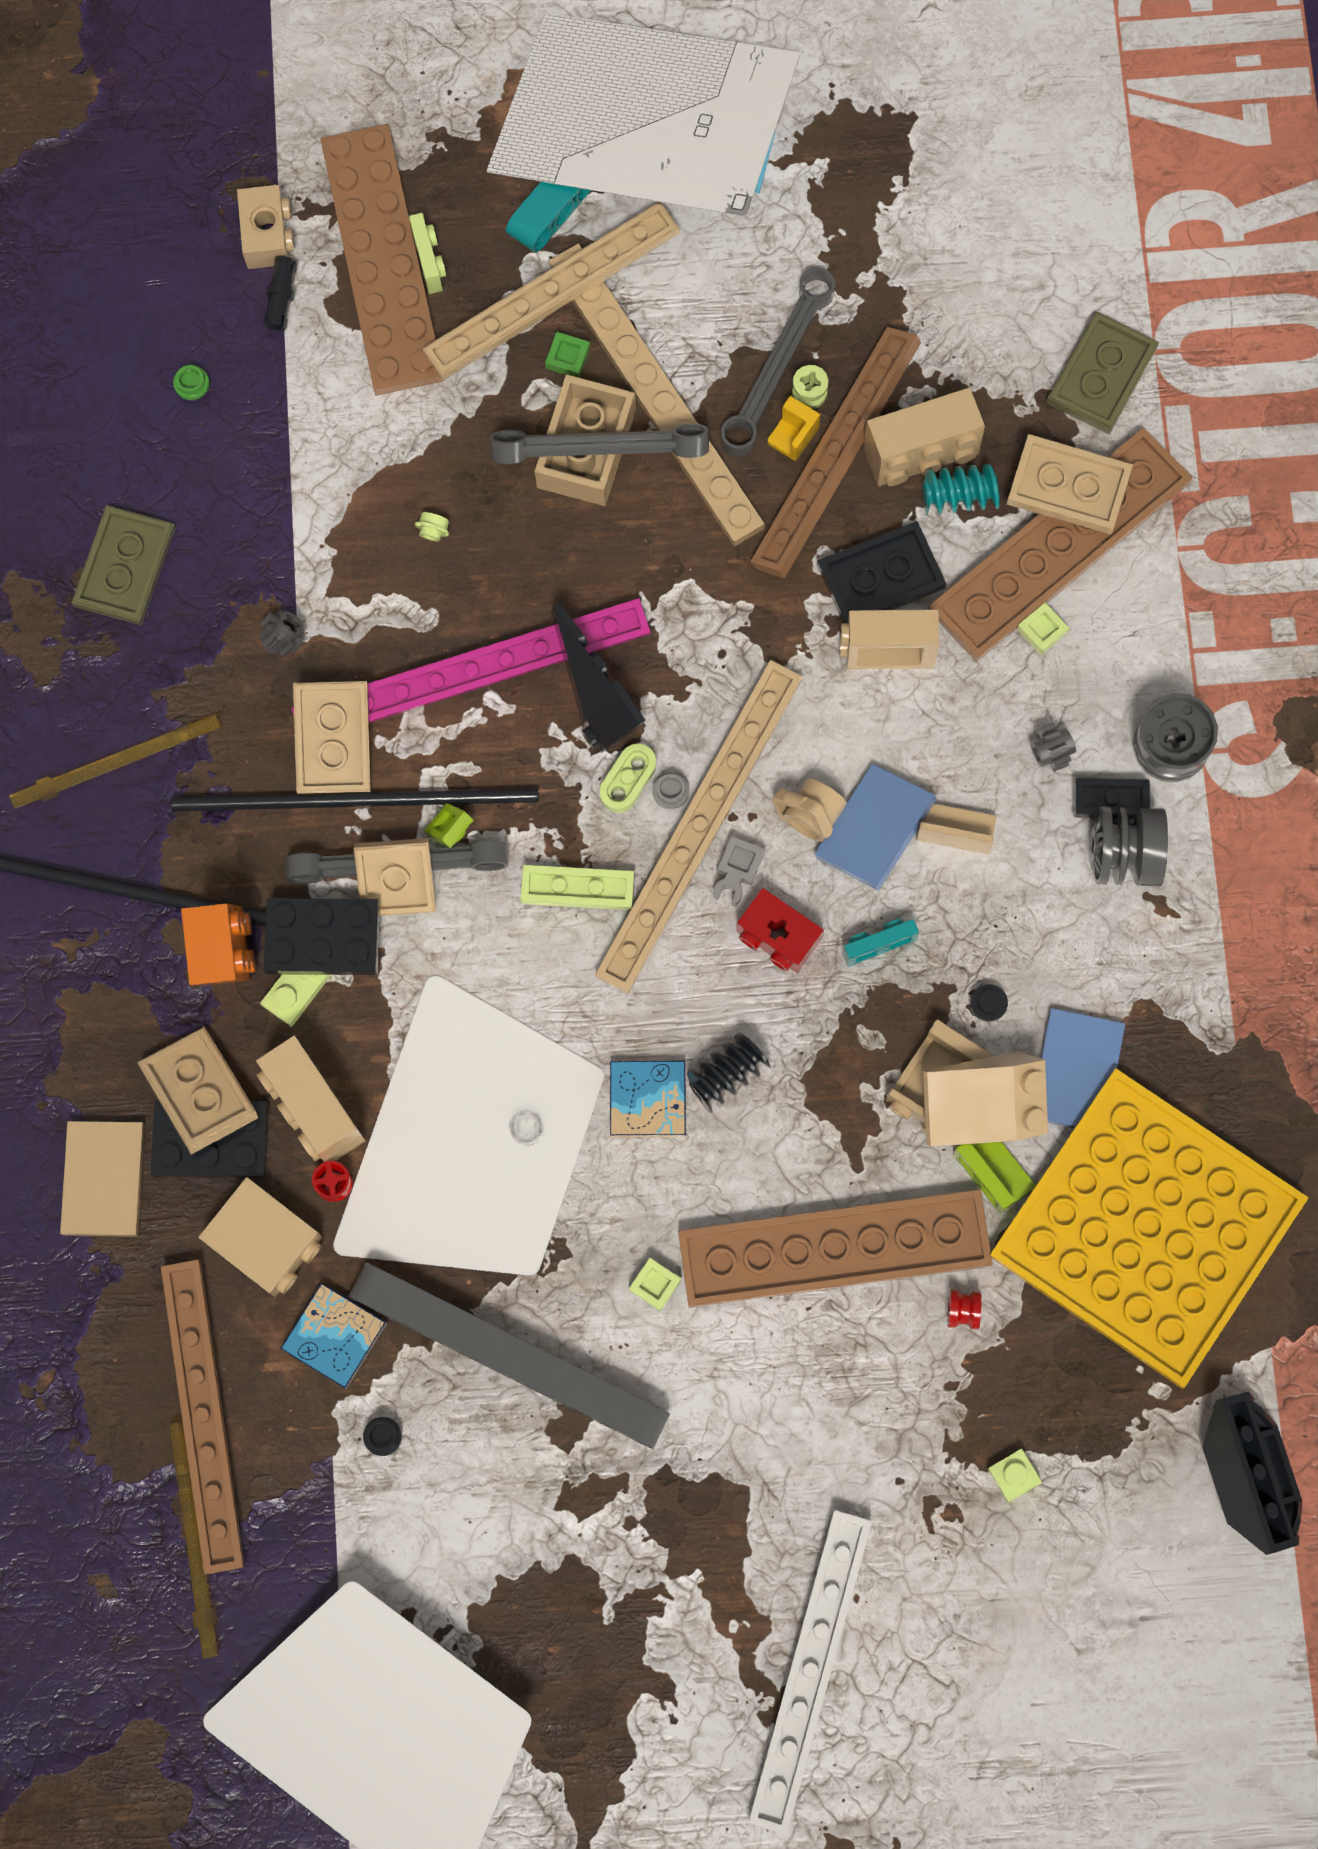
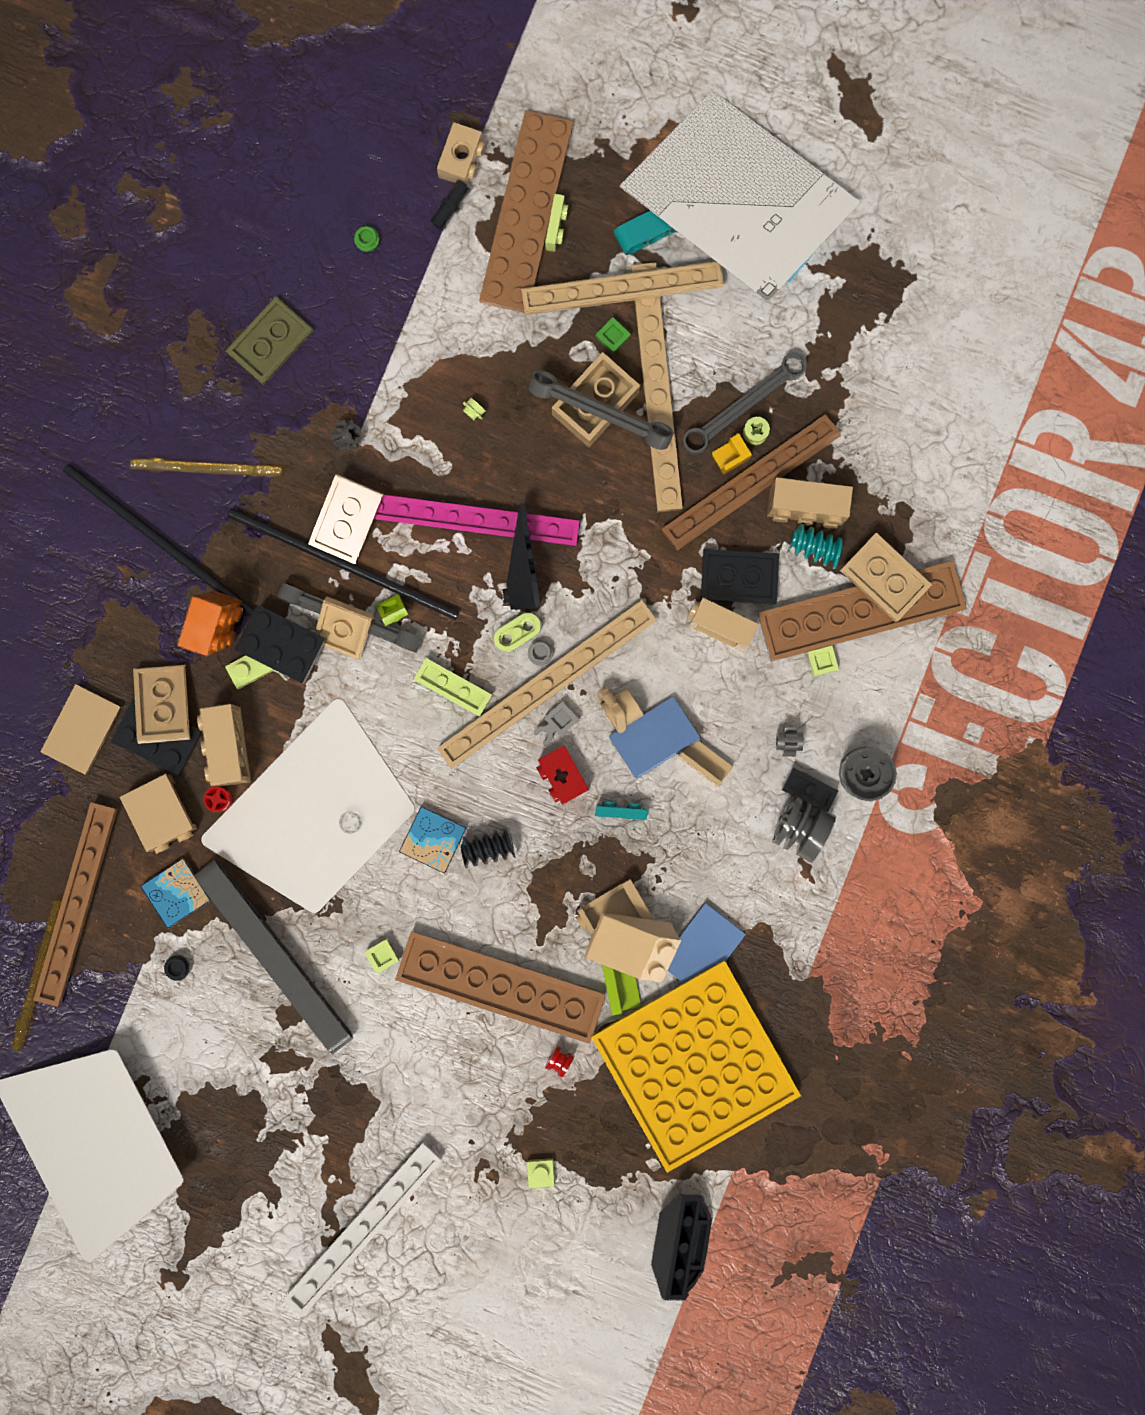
camera: 20 degrees right, 10 degrees up
black plate [970,984,1008,1022] -> none
olive tile [1046,312,1159,435] -> none

